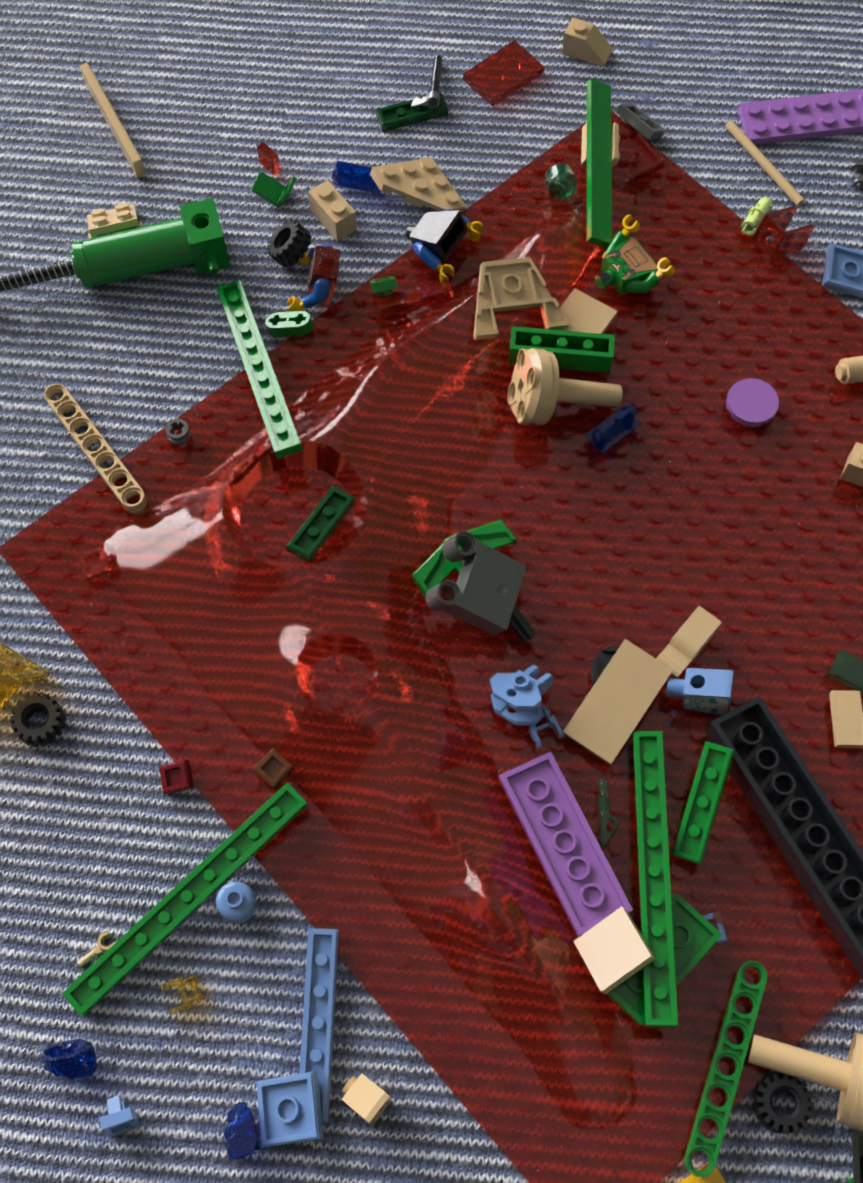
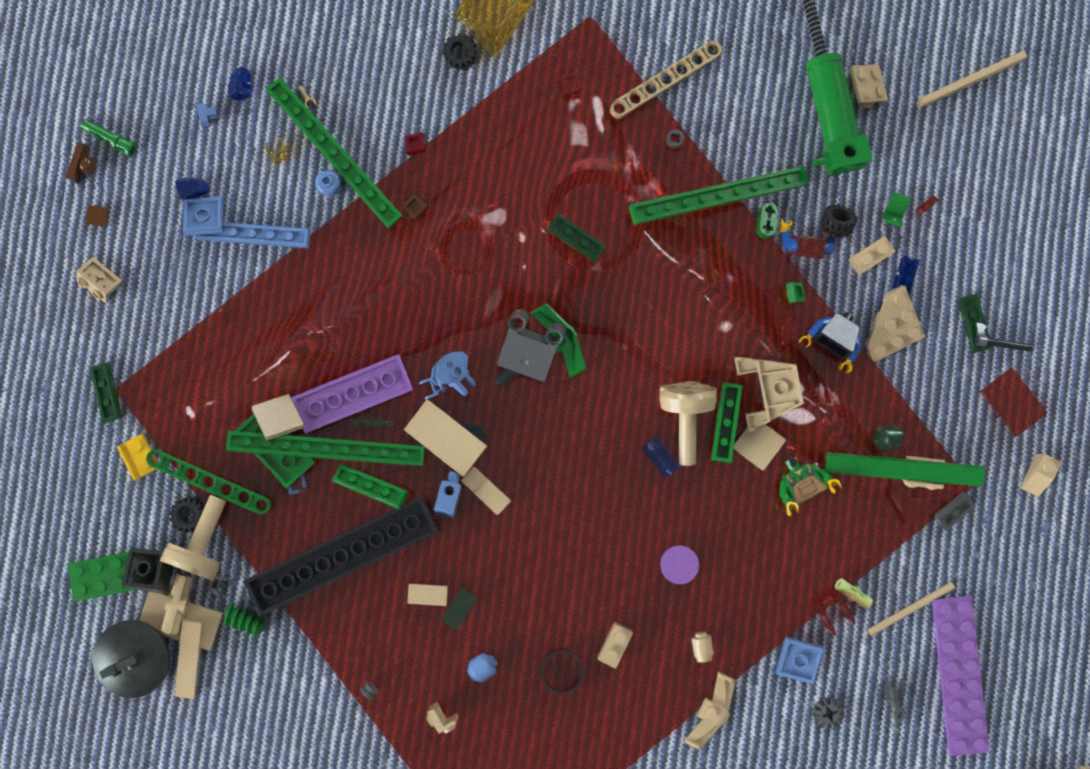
camera: 95 degrees right, 20 degrees up
tan slope [341,1074,392,1126] -> none

